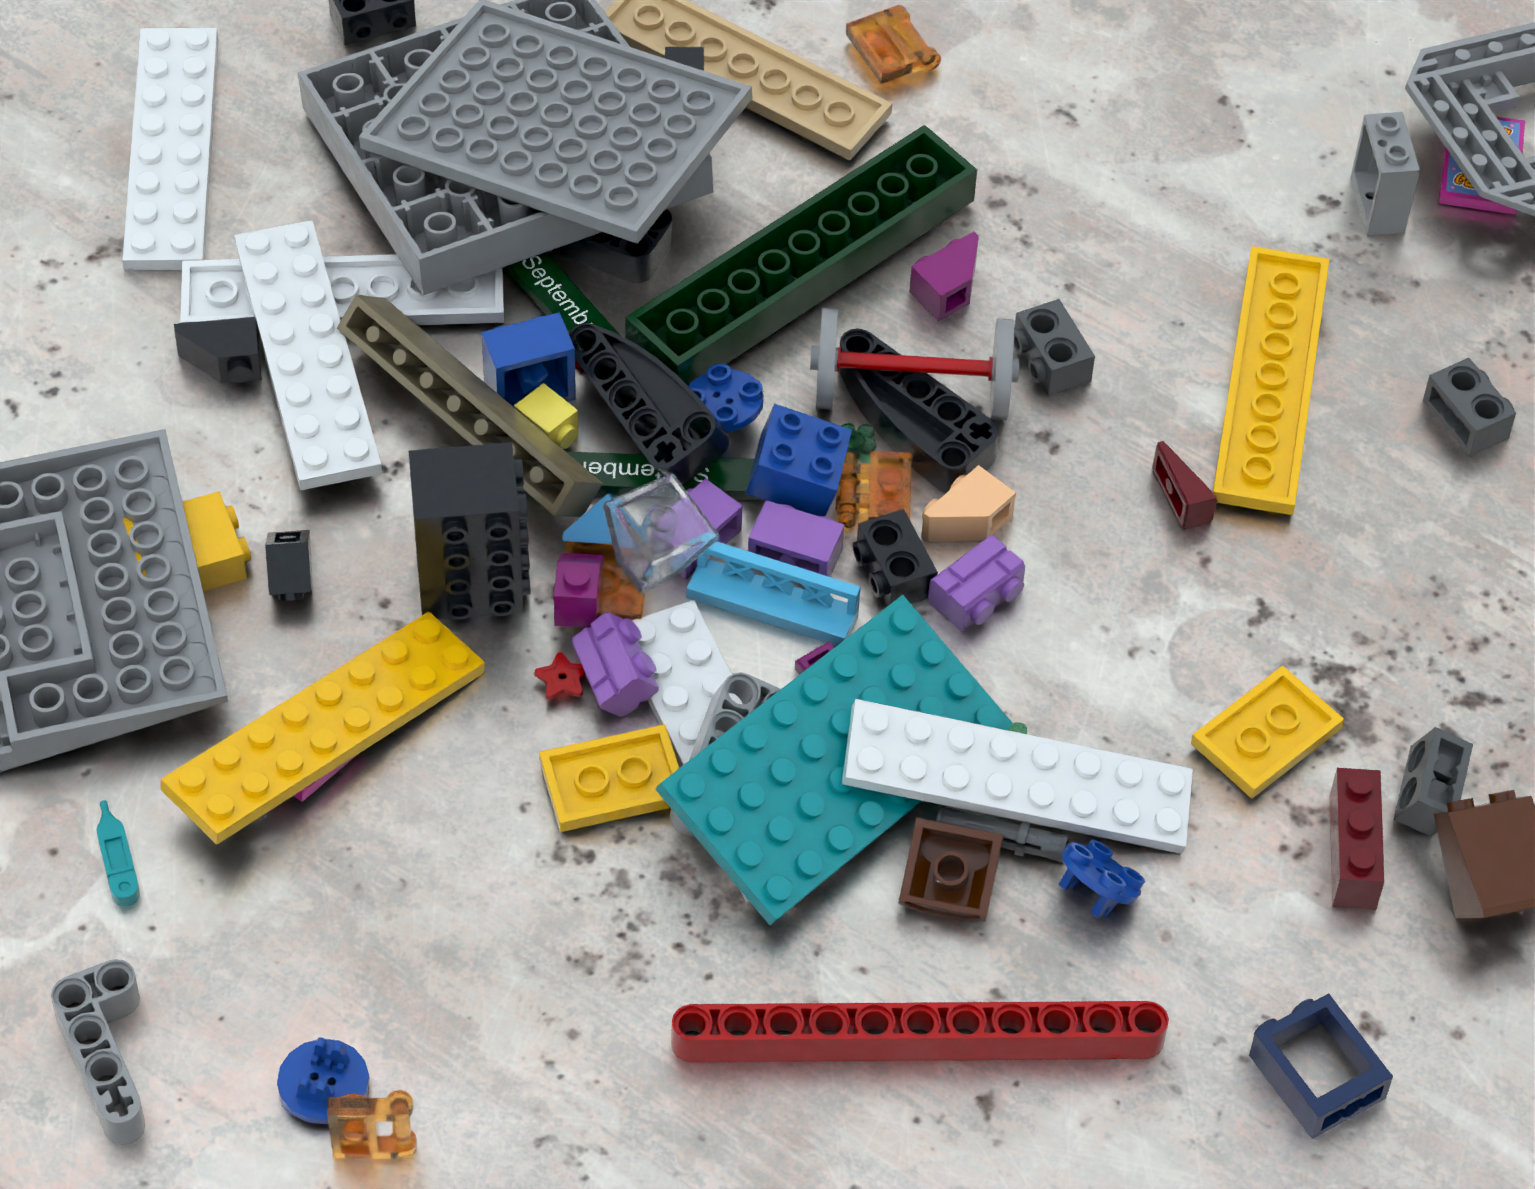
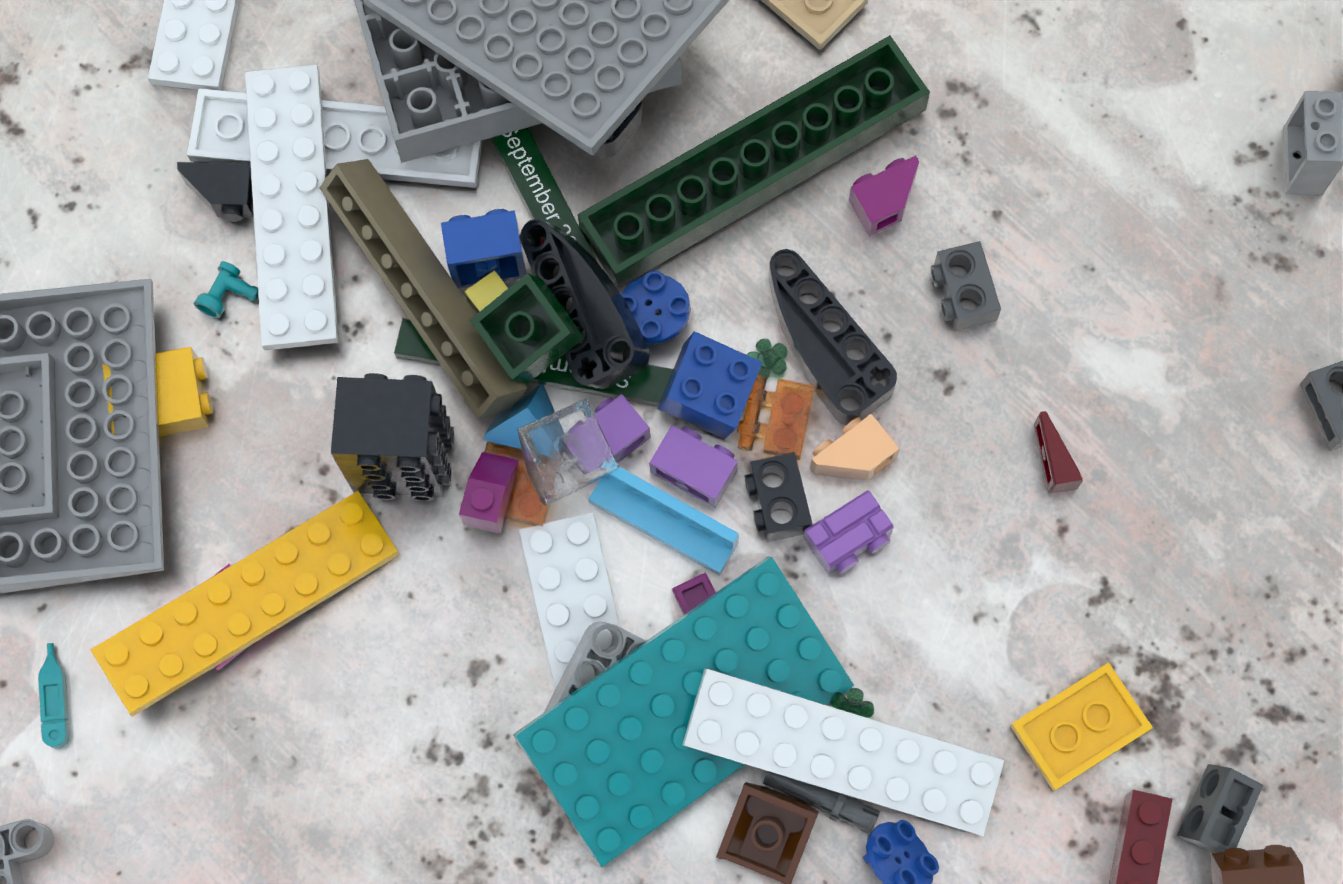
camera: 15 degrees right, 20 degrees up
black slope [265,530,313,601] -> none
red plate [534,652,586,700] -> none
yellow plate [539,724,679,832] -> none
medium lavender brick [572,612,659,717] -> none
light grey piece [810,308,1019,421] -> none
yellow plate [1213,246,1330,515] -> none
none -> teal piece [193,261,258,318]
none -> dark green brick [470,273,585,384]

